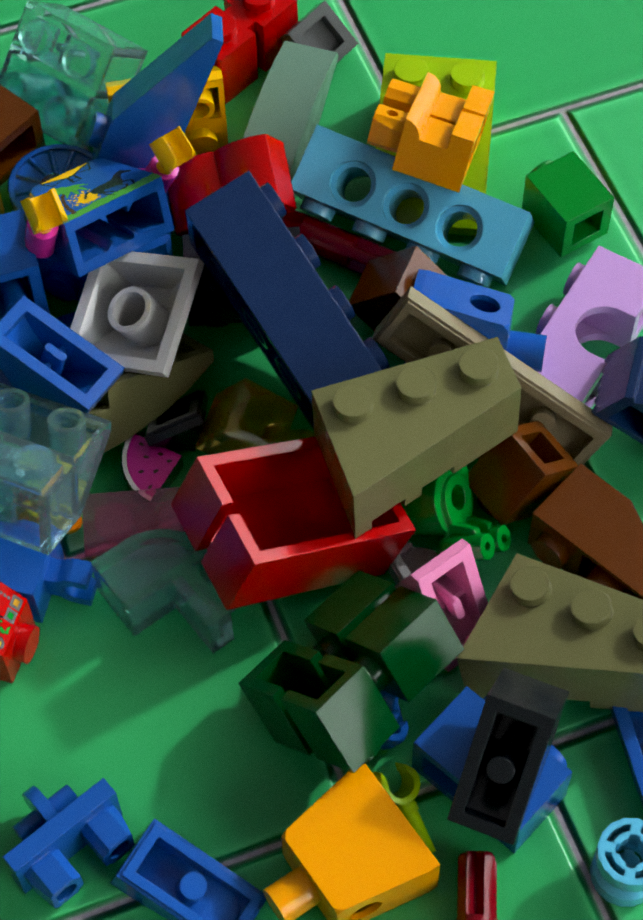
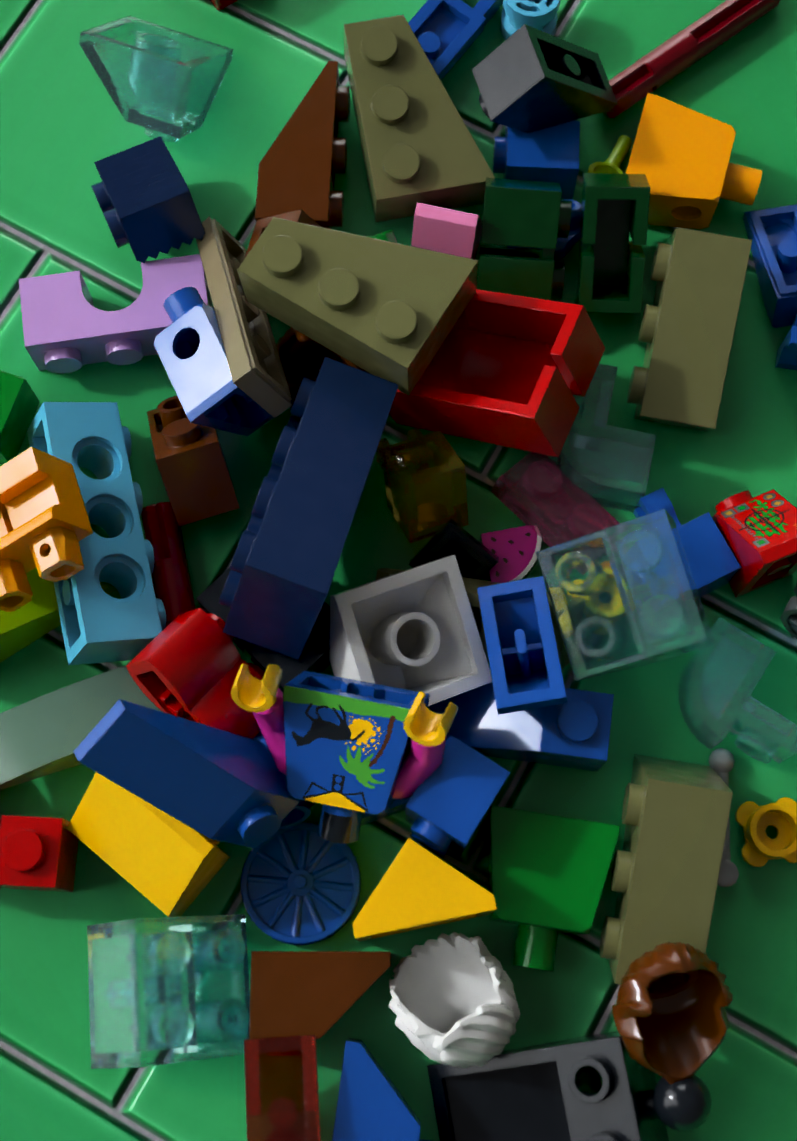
camera: 130 degrees left, 15 degrees up
none -> olive wedge [627,227,752,432]

